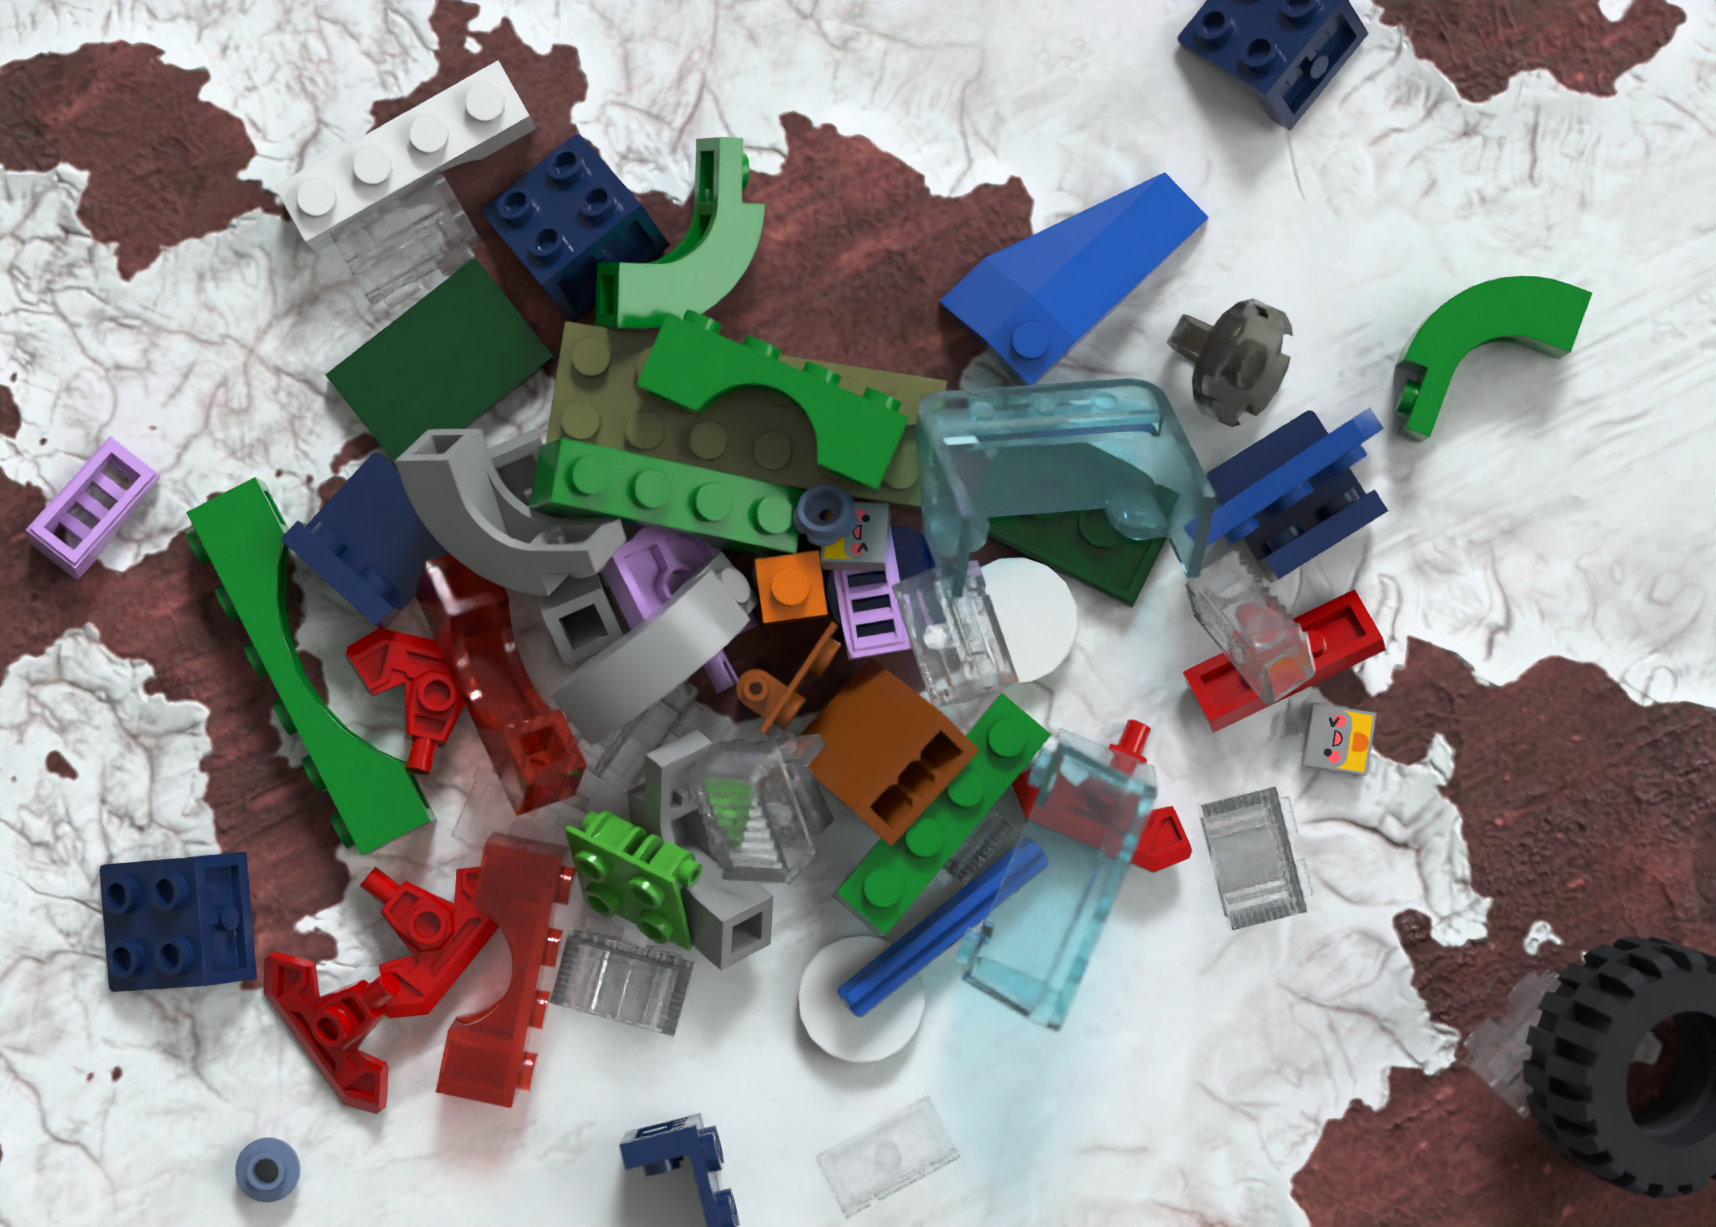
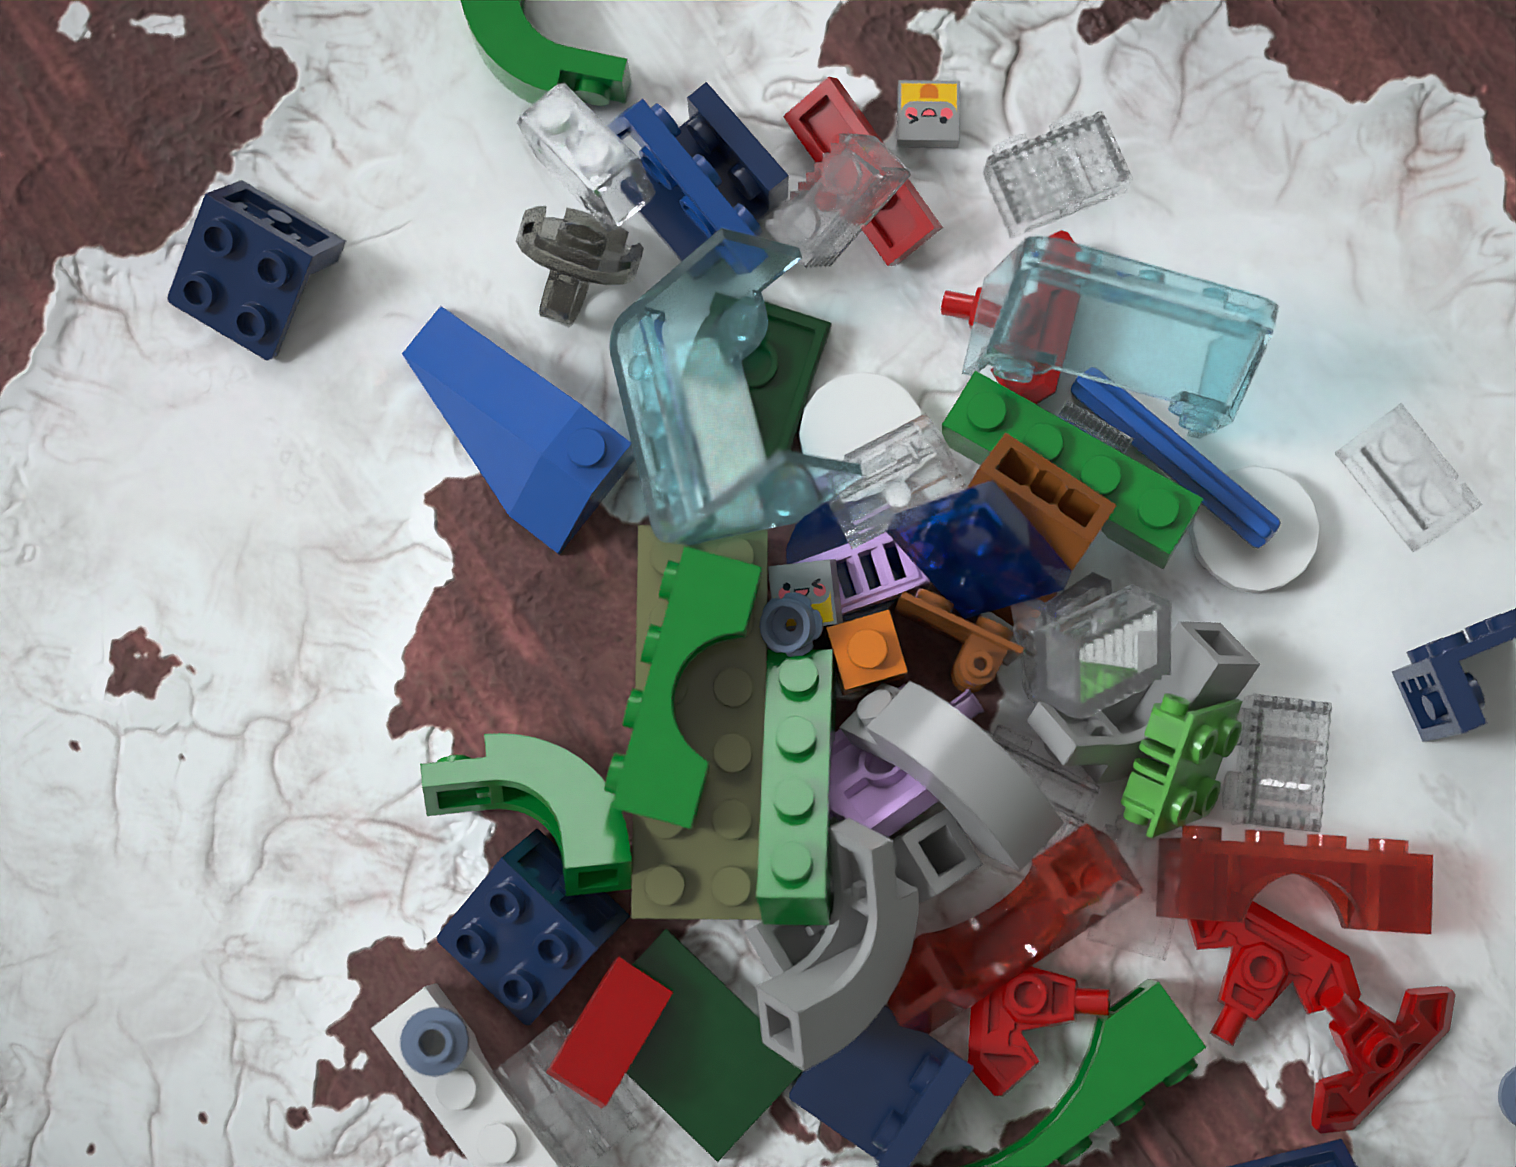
camera: 95 degrees left, 5 degrees down
none -> sand blue plate [400,1007,469,1077]
none -> clear brick [516,83,656,232]
none -> red tile [546,956,673,1109]
none -> clear blue plate [886,480,1072,619]

